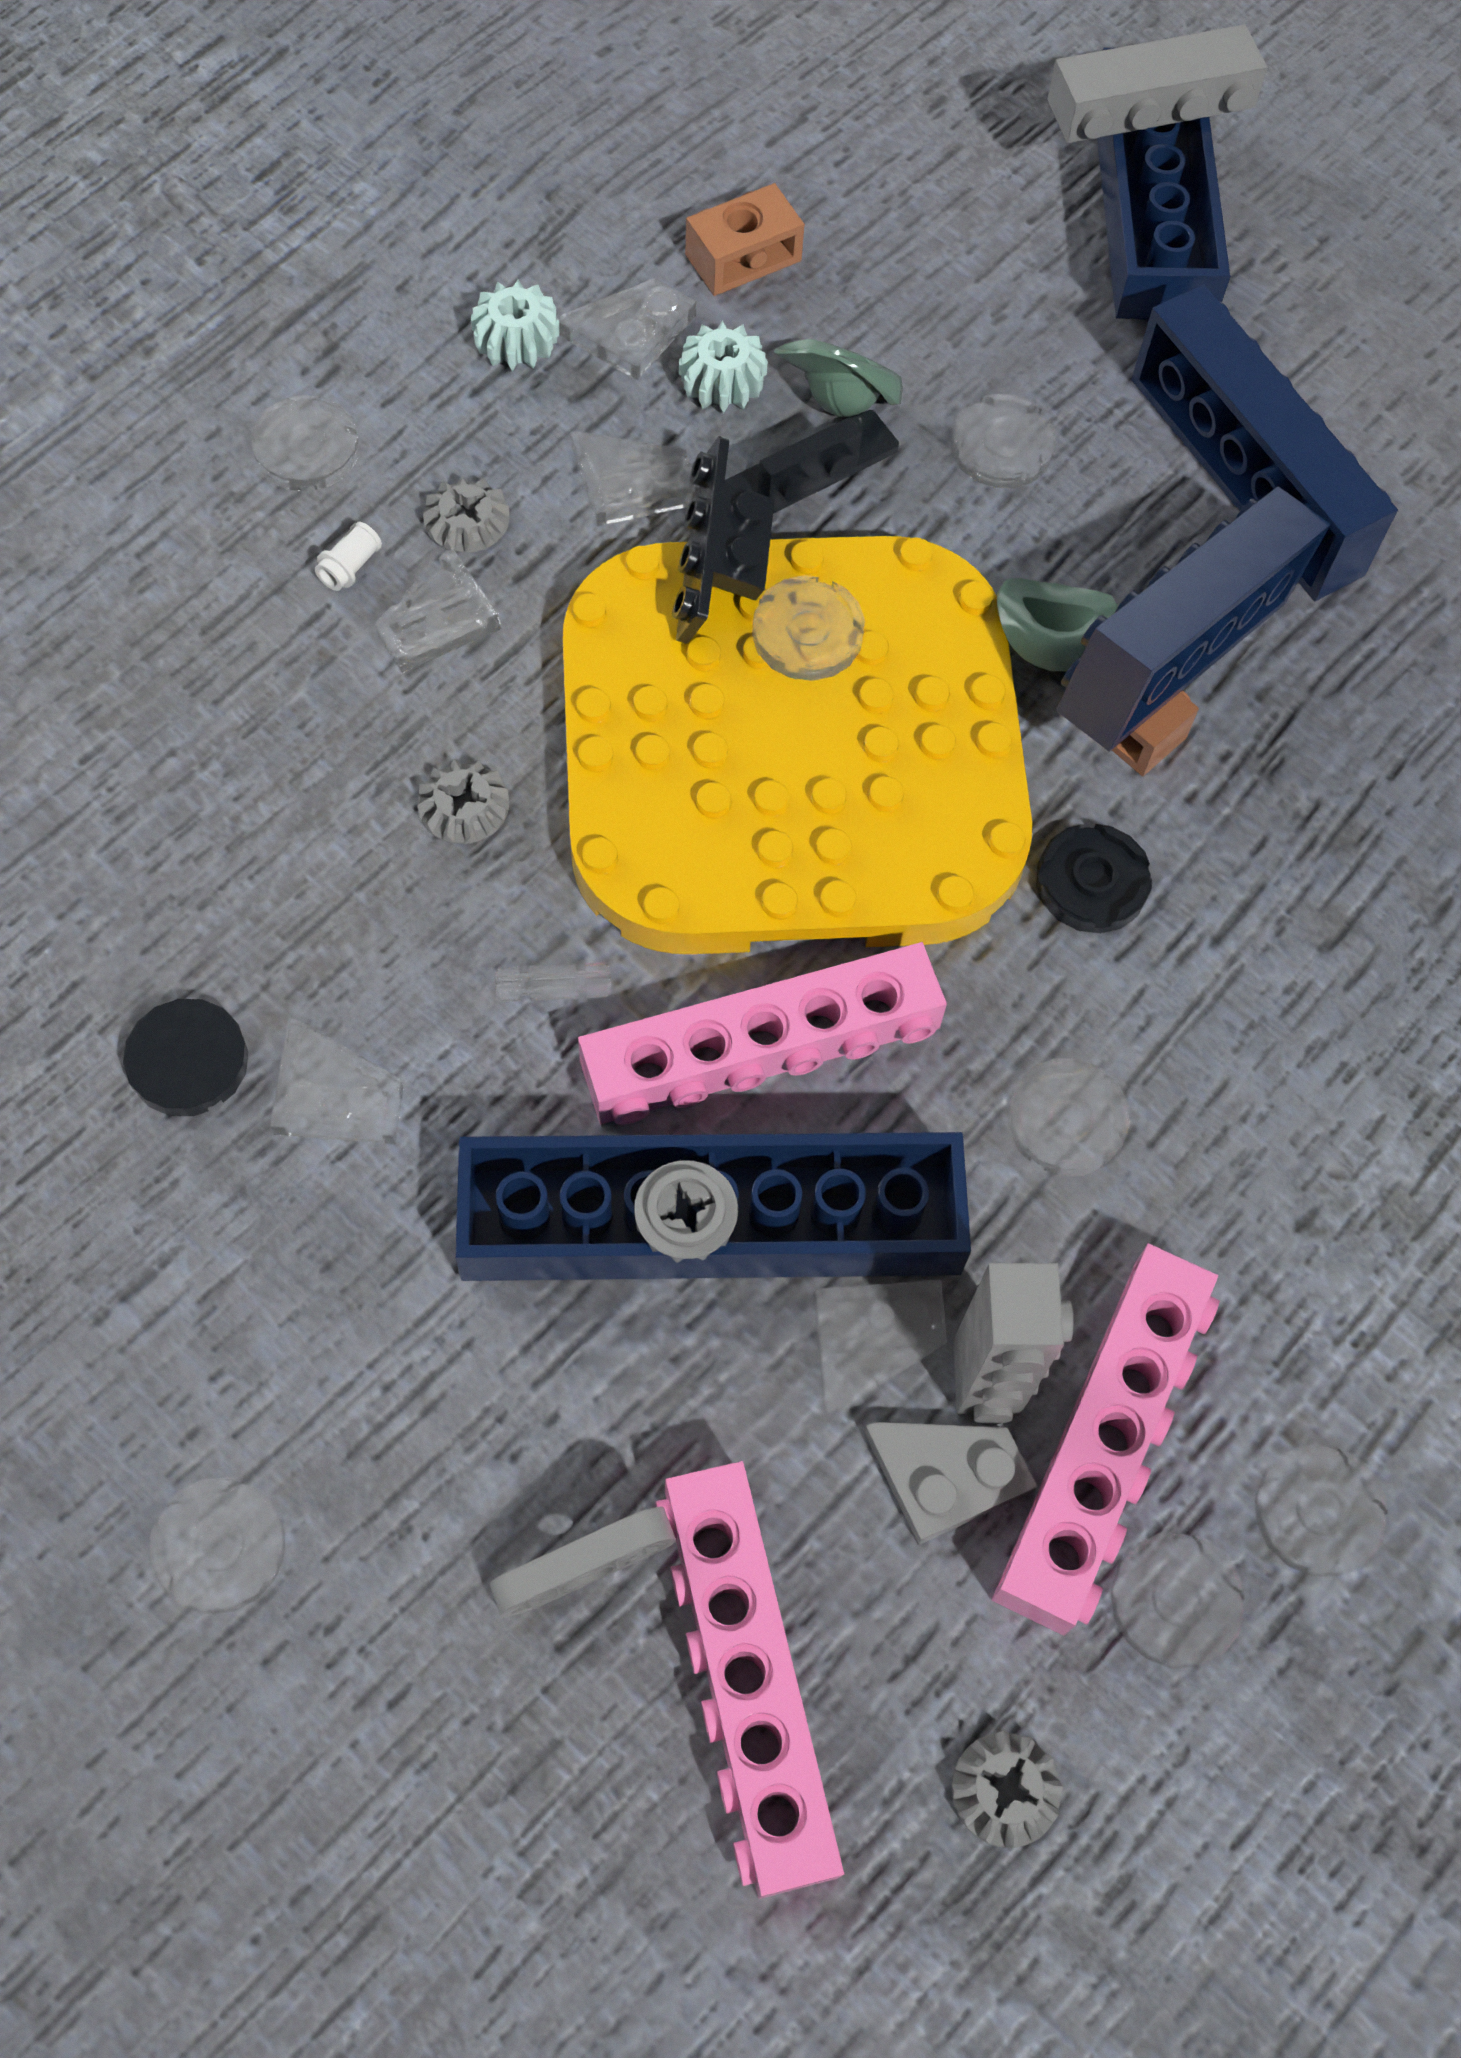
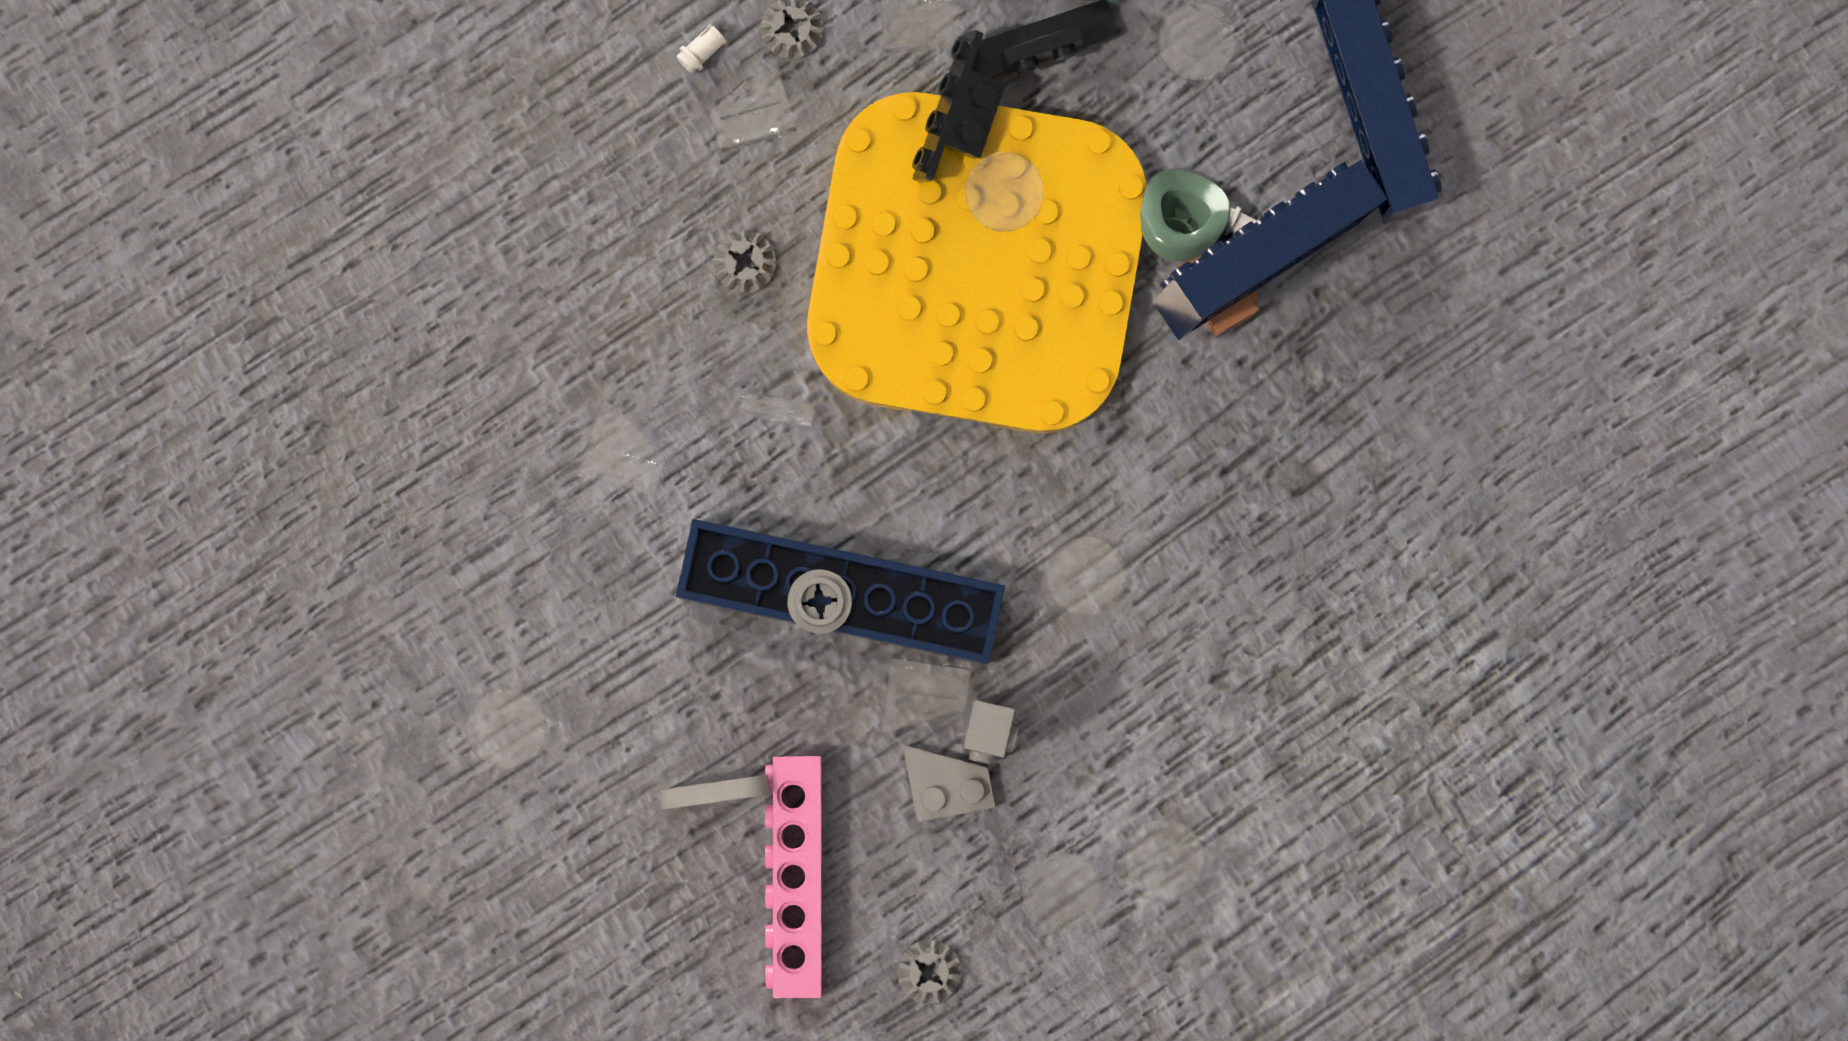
camera: 20 degrees right, 20 degrees up
black tile [123,999,248,1116] -> none
bright pink brick [578,942,947,1125] -> none
bright pink brick [991,1243,1220,1636] -> none
black tile [1036,824,1152,934] -> none

